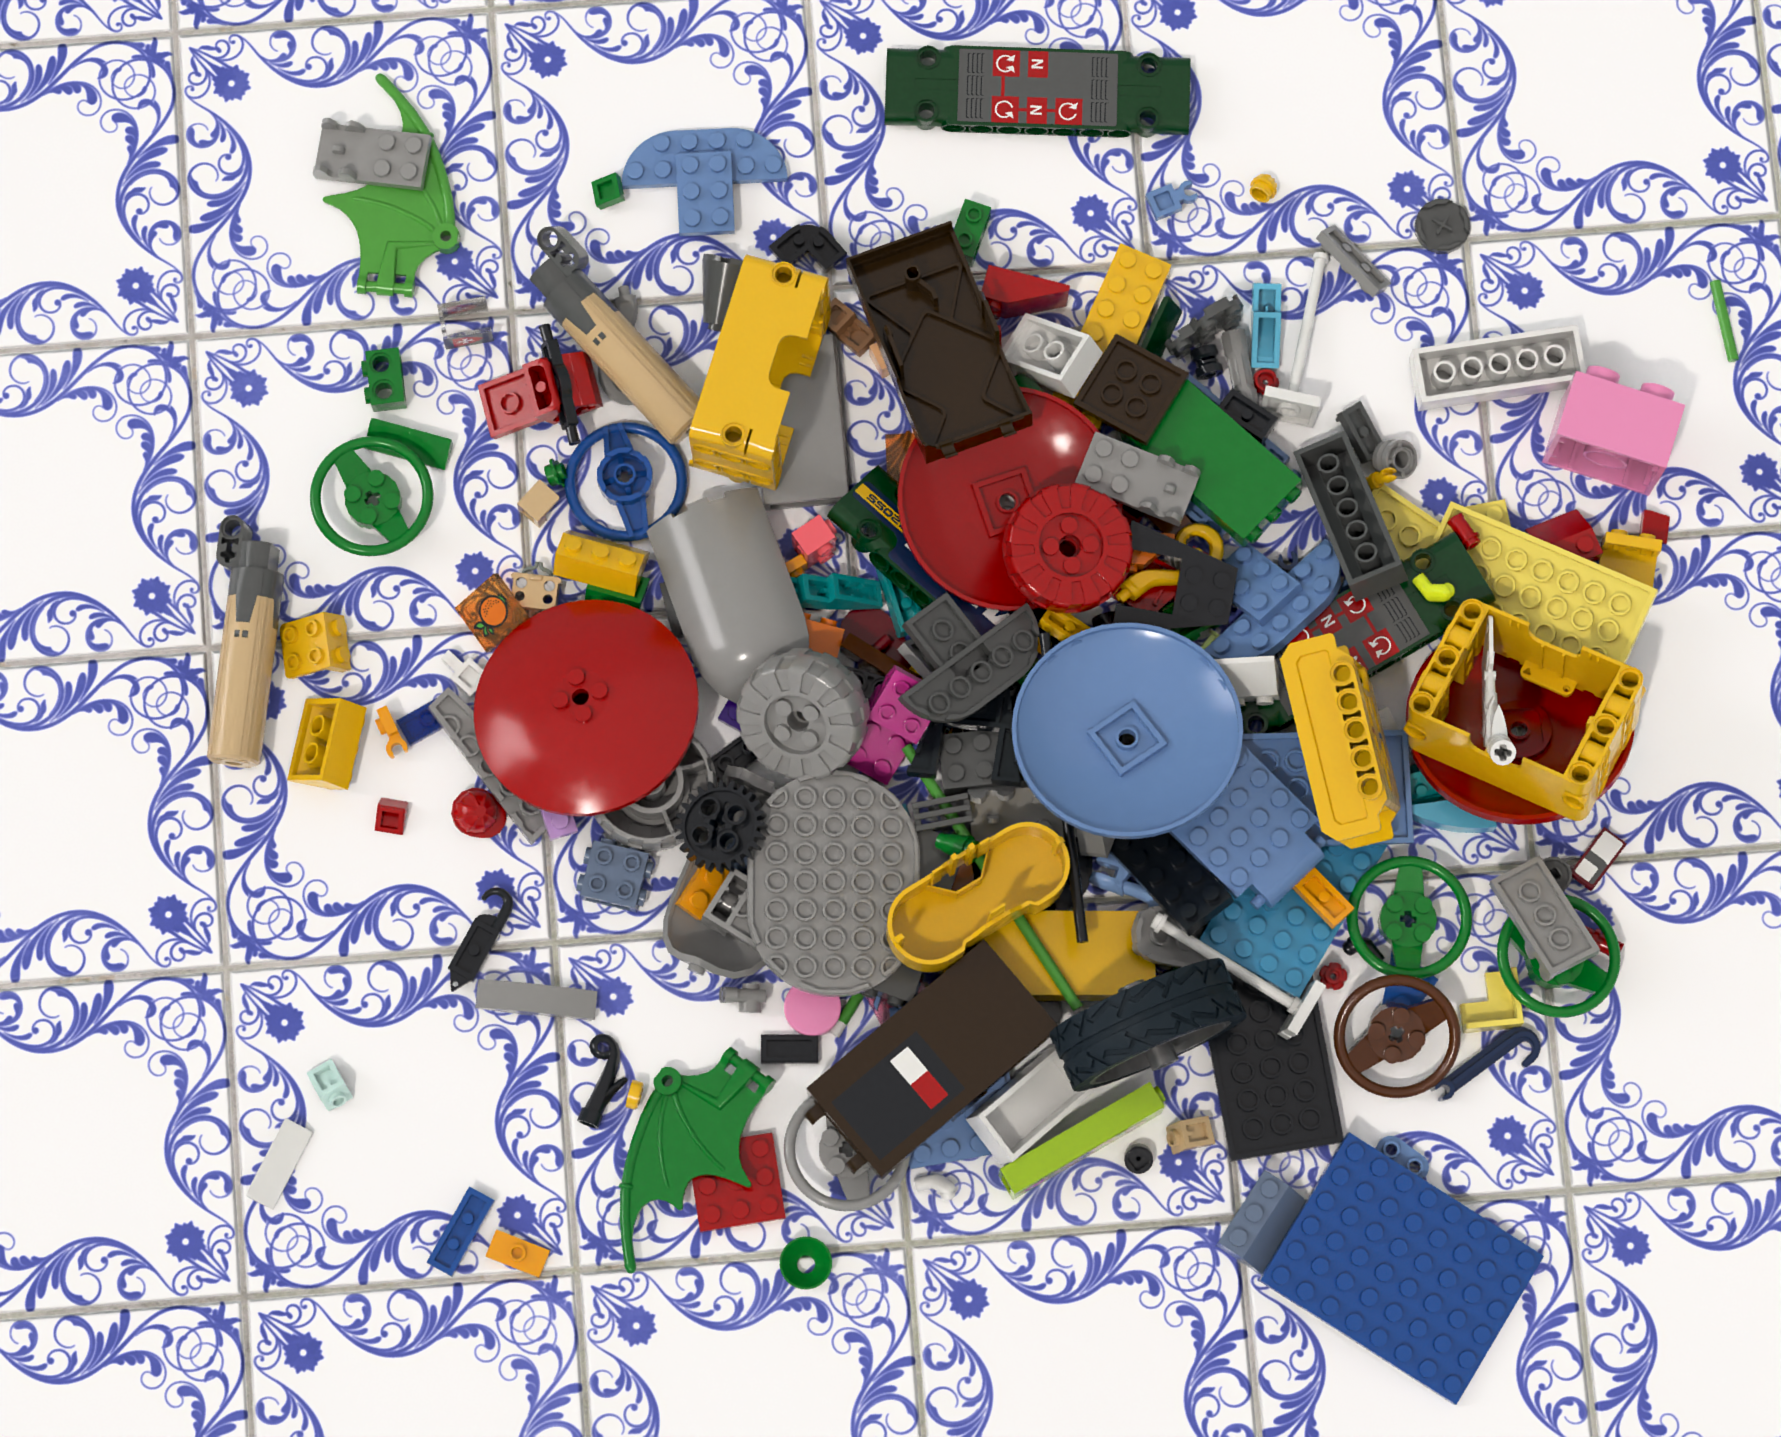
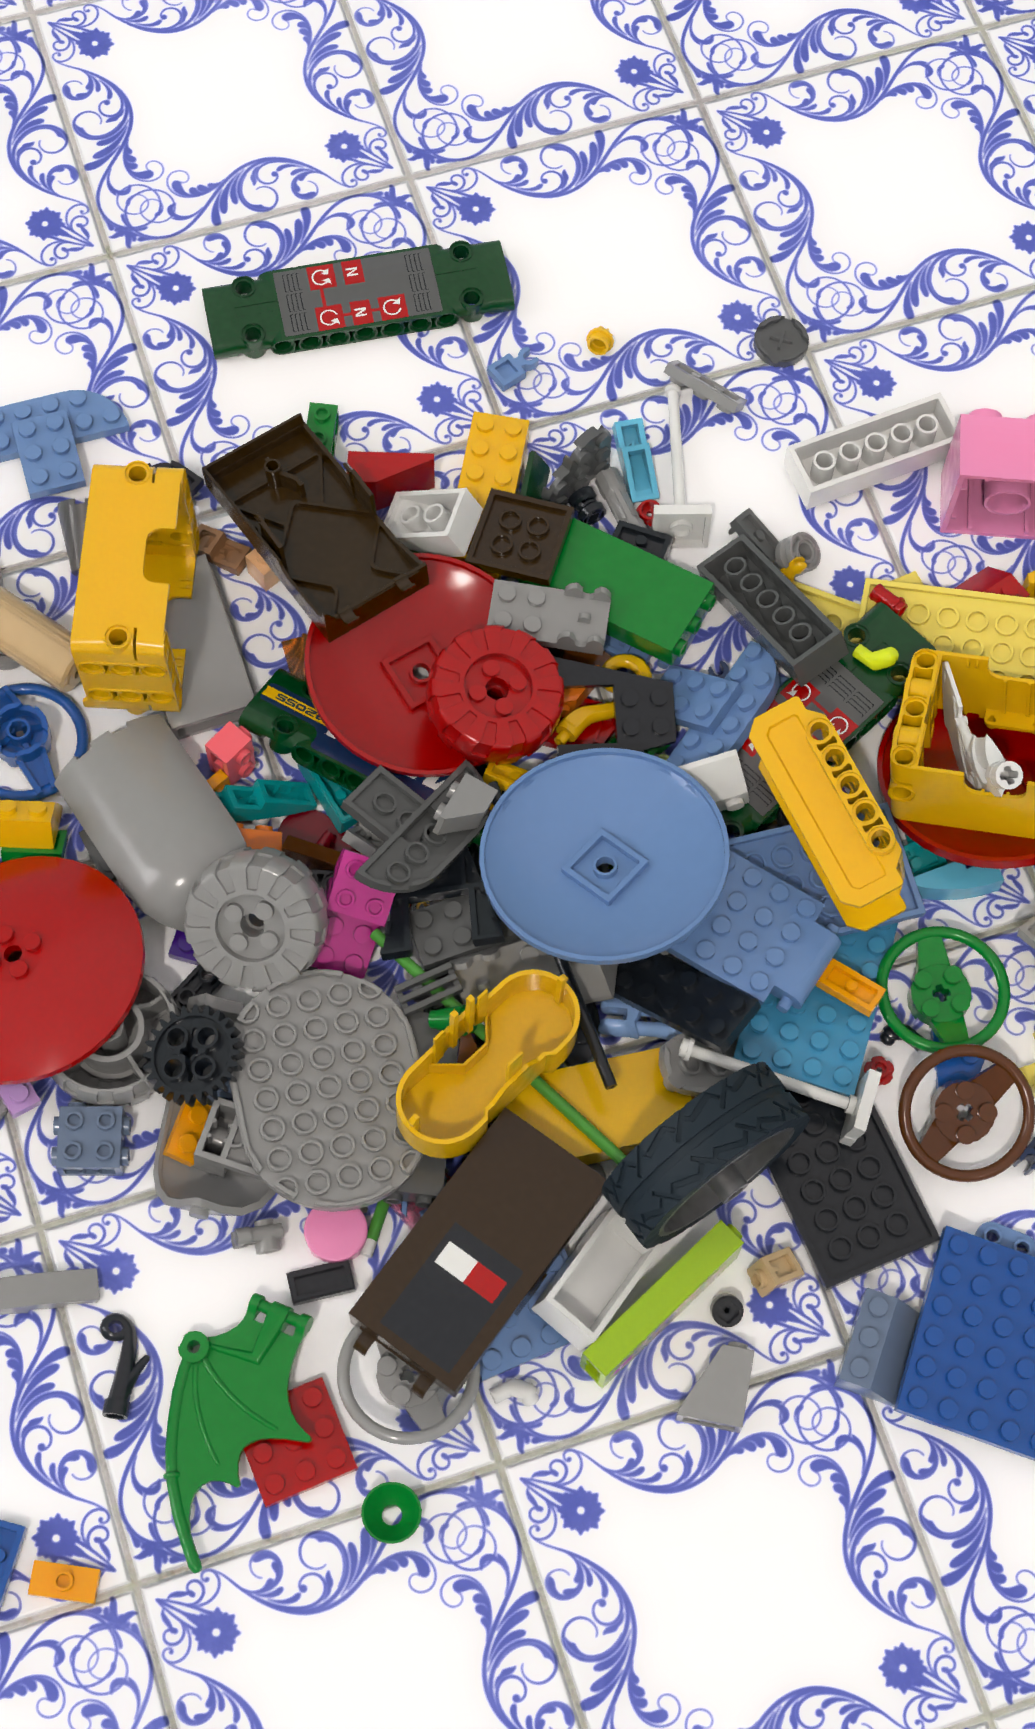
camera: 15 degrees left, 10 degrees down
yellow tile [626,1080,644,1110] -> none
none -> light grey slope [433,773,498,835]
none -> light grey slope [675,1342,755,1433]

